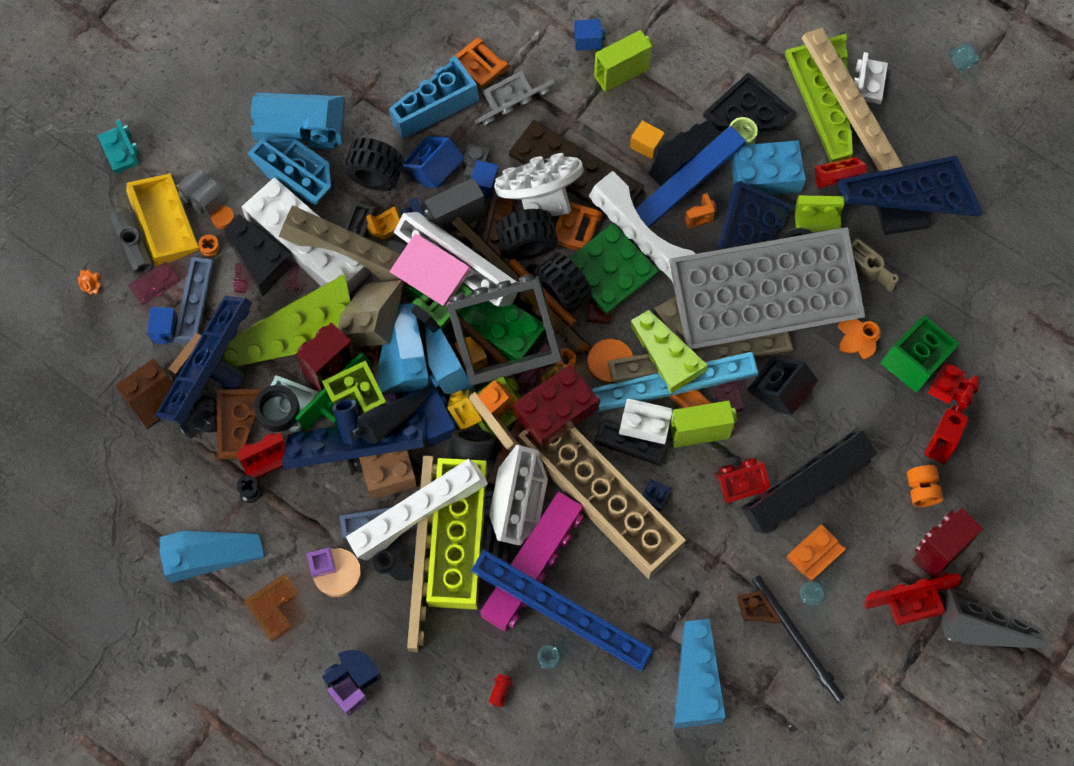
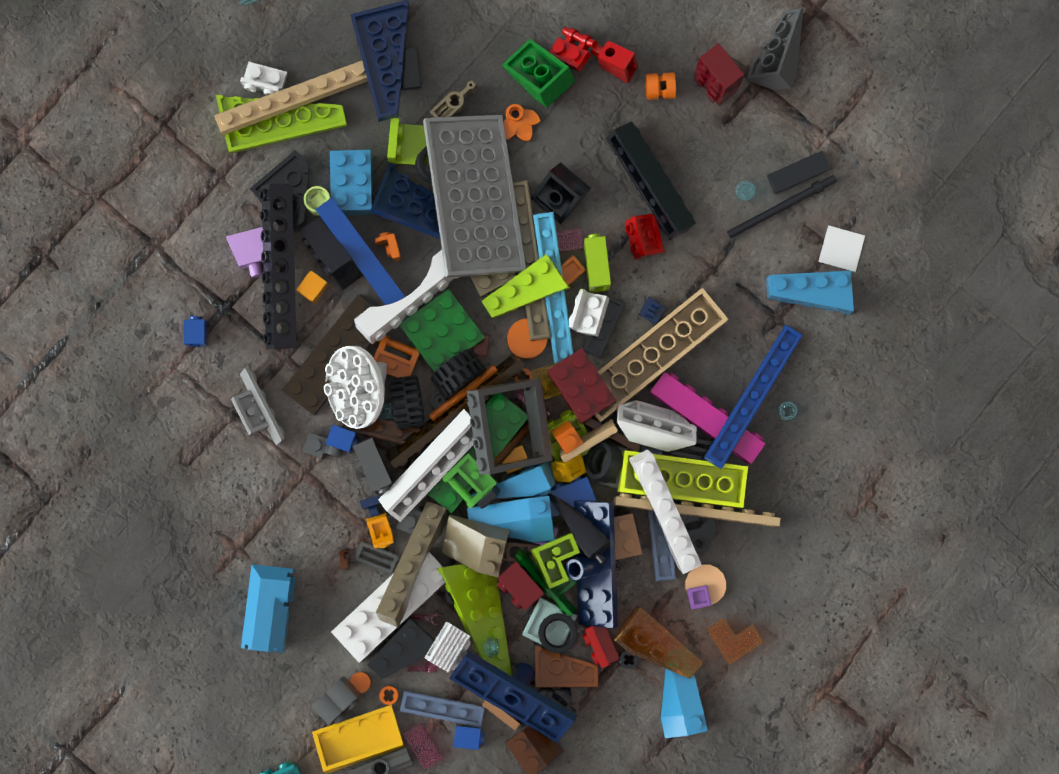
camera: 85 degrees left, 15 degrees up
dark azure wedge [247,138,331,204] -> none
dark blue brick [322,650,382,691] -> none
medium lavender panel [327,678,367,717] -> none
black tyre [343,138,405,191] -> none
dark azure wedge [389,55,479,139] -> none
bright pink tile [390,233,471,308] -> none
blue slope [402,136,465,188] -> none
orange plate [456,37,510,90] -> none
red pin [488,674,513,708] -> none
lime brick [594,30,653,92] -> none
reddish brown piece [737,590,781,623] -> none
orange plate [786,524,846,582] -> none
red bracket [814,157,867,188] -> none
red bracket [864,573,962,626] -> none
none -> lavender torso [226,227,264,278]
none -> black brick [259,184,297,349]
none -> reddish brown tile [339,548,351,570]
none -> white brick [425,622,471,673]
none -> clear light blue plate [483,637,499,658]
none -> clear orange wedge [614,606,703,679]
none -> black tile [766,151,831,194]
none -> white sticker [818,225,865,272]

